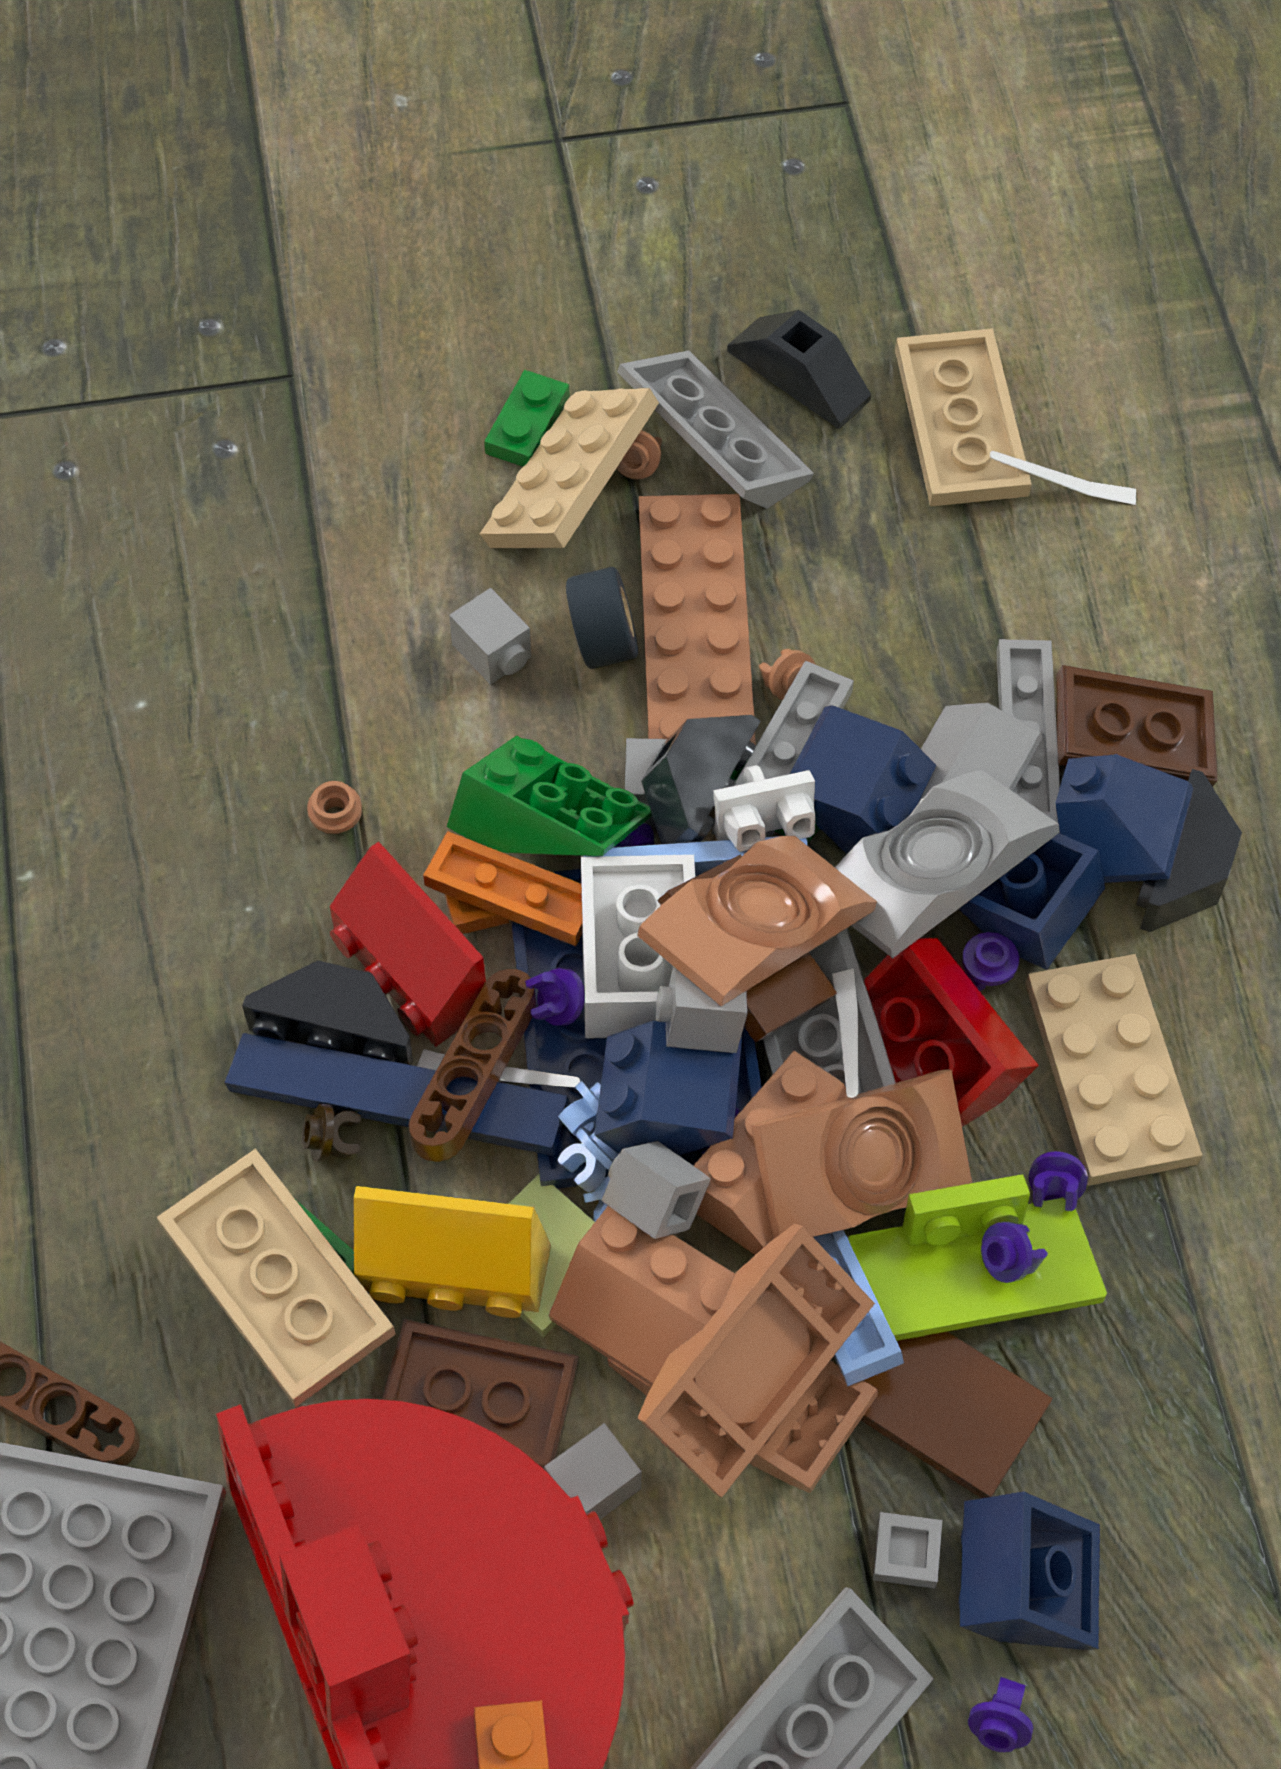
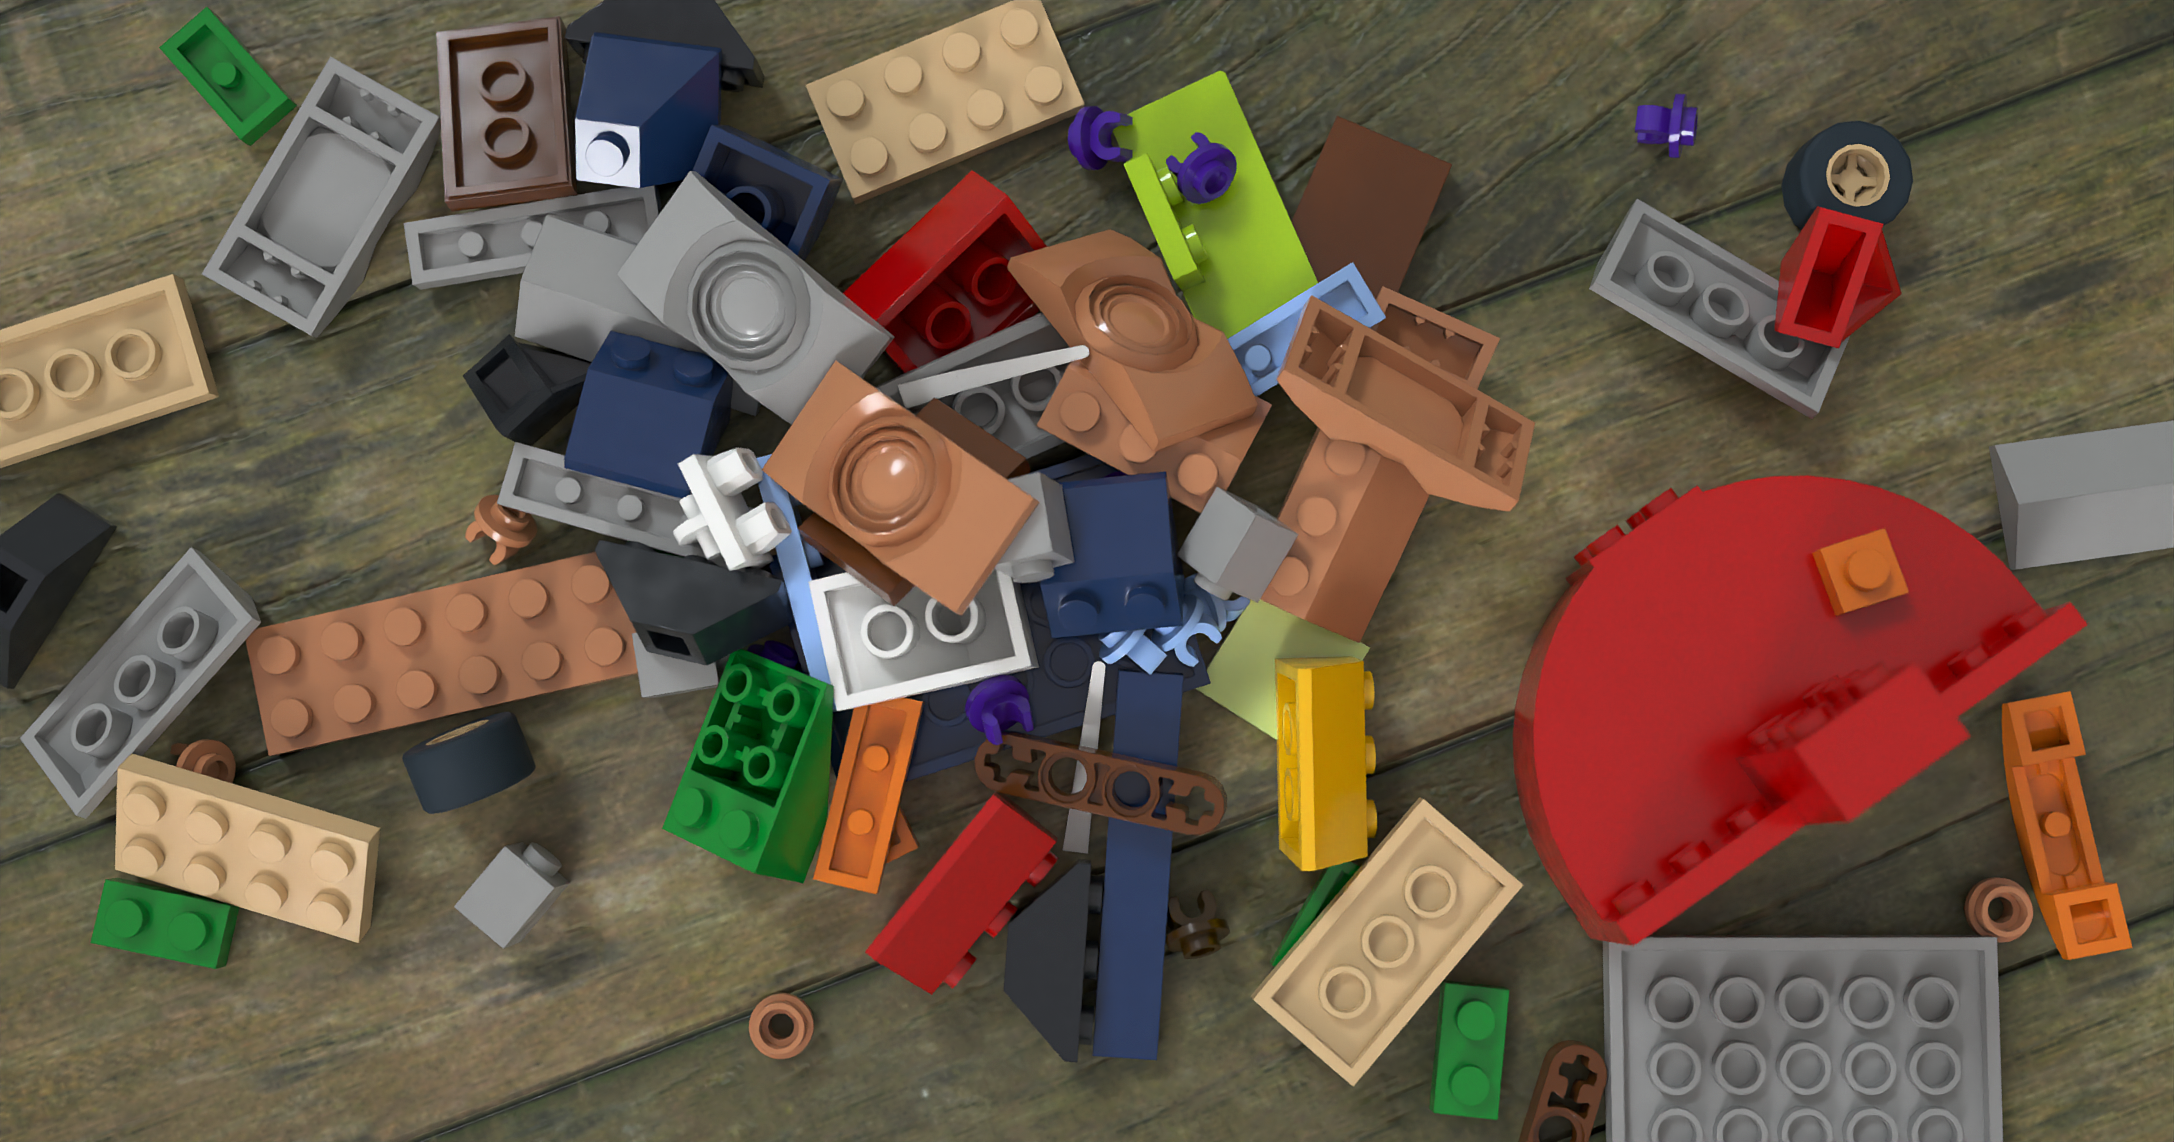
camera: 100 degrees left, 25 degrees up
reddish brown tile [382,1319,579,1469] -> none
light grey brick [544,1423,642,1519] -> none
light grey plate [873,1512,942,1588] -> none
dark blue slope [959,1491,1100,1650] -> none
dark purple plate [962,932,1019,991] -> none
white sticker [990,451,1136,505] -> none
none -> green plate [159,7,298,146]
none -> light grey slope [202,56,441,338]
none -> black slope [463,334,592,446]
none -> green plate [1429,980,1509,1120]

